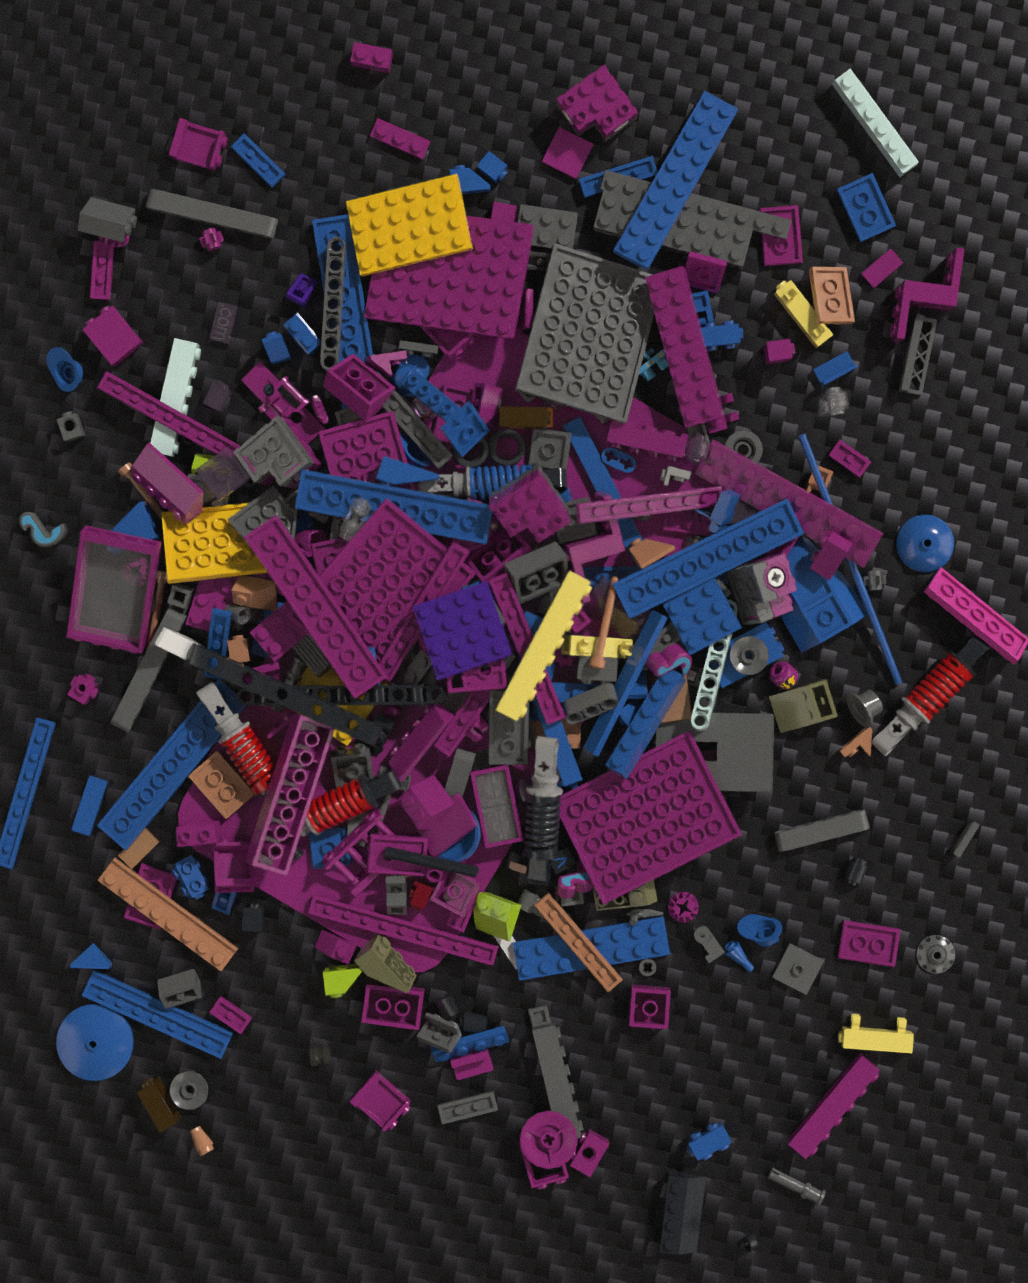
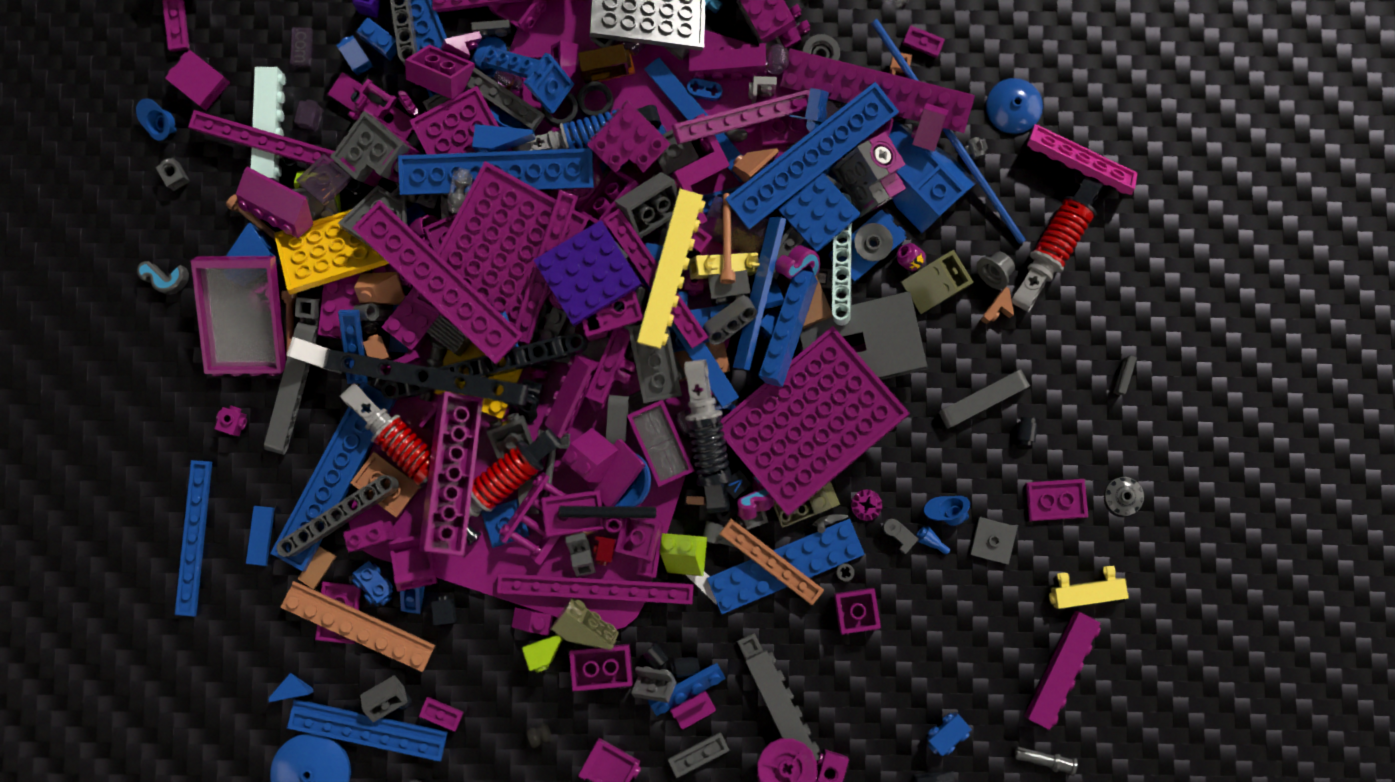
camera: 10 degrees left, 5 degrees down
dark grey plate [528,429,572,471] -> none
none -> dark grey beam [277,475,399,557]

